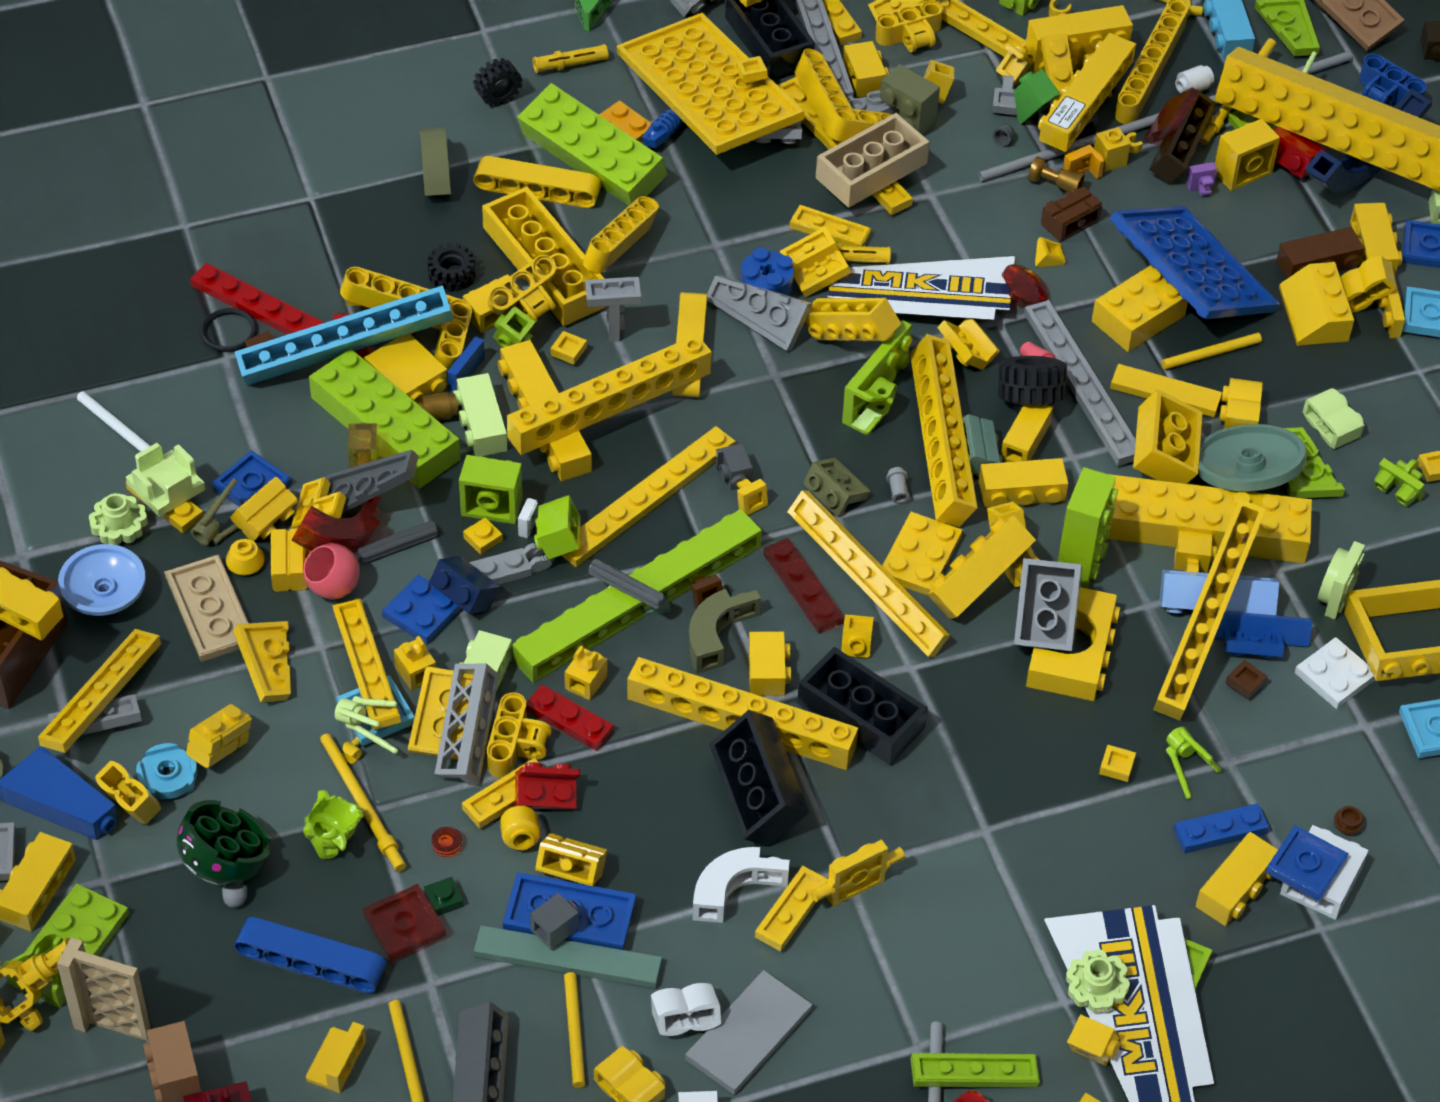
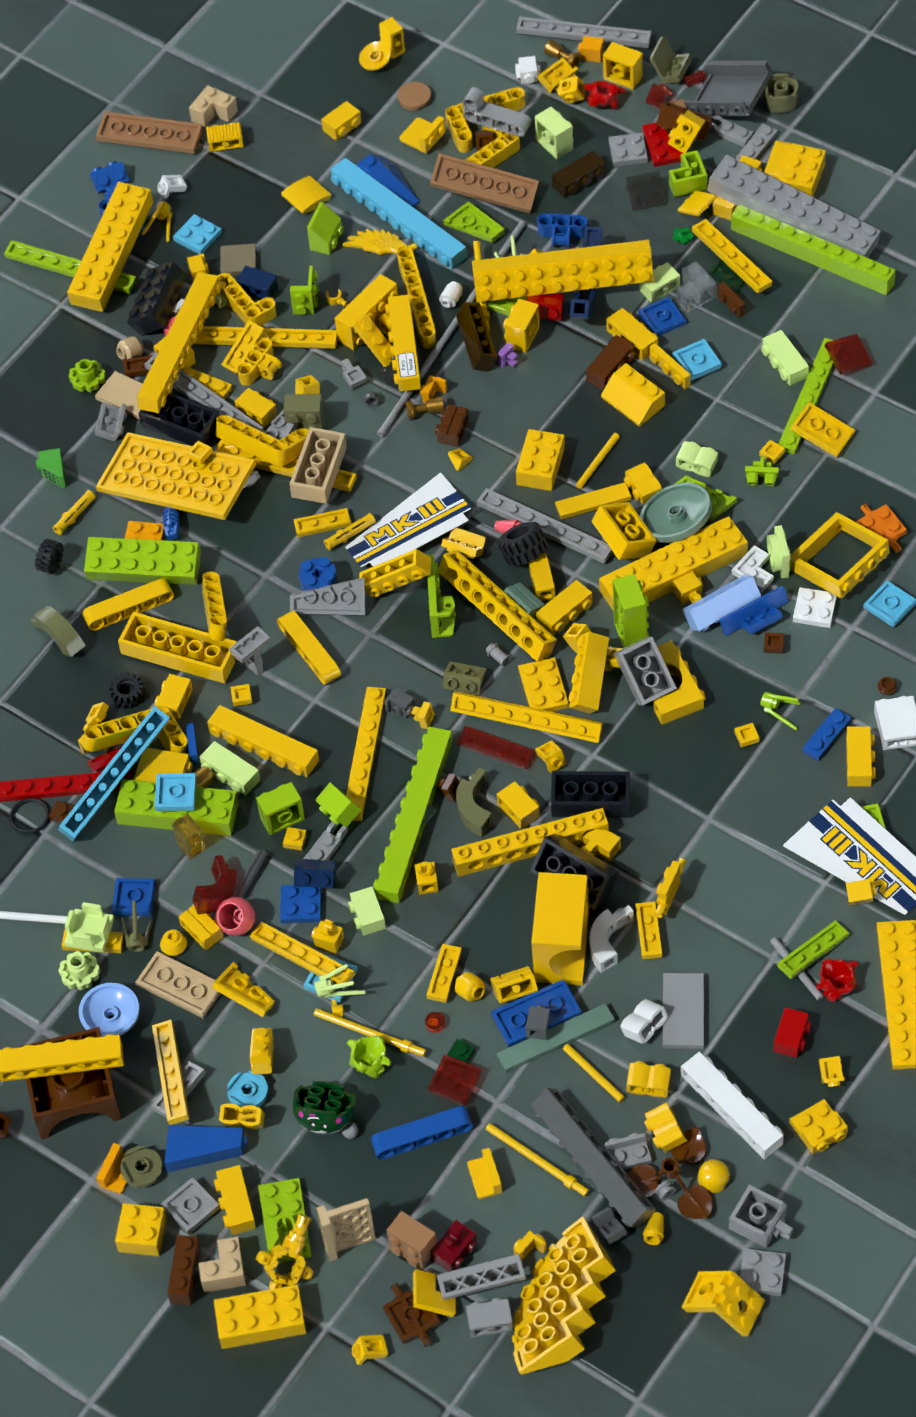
camera: 30 degrees left, 5 degrees up
yellow brick [230,477,298,541] -> none
yellow tile [291,477,346,530] -> none
dark grey wing [326,450,419,513] -> none
yellow tile [407,666,474,760] -> none
light grey fence [434,663,499,785] -> none
yellow piece [487,692,552,778] -> none
yellow piece [488,255,556,323] -> none
lime brick [493,306,536,348] -> none
yellow brick [507,334,712,455] -> none
red bracket [515,762,580,811] -> none
white tile [518,498,538,538] -> none
red plate [526,684,614,751] -> none
dark grey axle [589,559,665,609] -> none
yellow slope [780,226,851,298] -> none
yellow bracket [996,43,1034,86] -> none
clear red dish [1002,264,1049,304] -> none
bright green slope [1014,69,1060,124] -> none
yellowish green plant [1066,949,1130,1013] -> none
yellow brick [1094,127,1143,172] -> none
blue plate [1110,206,1280,319] -> none
clear red tile [1144,87,1199,144] -> none
yellow brick [1153,499,1266,721] -> none
blue tile [1265,825,1349,902] -> none
yellow brick [1340,255,1396,313] -> none
none -> yellow plate [83,702,109,731]
none -> medium azure plate [154,773,196,811]
none -> yellow piece [531,872,589,985]
none -> yellow brick [581,829,621,862]
none -> white plate [732,545,773,592]

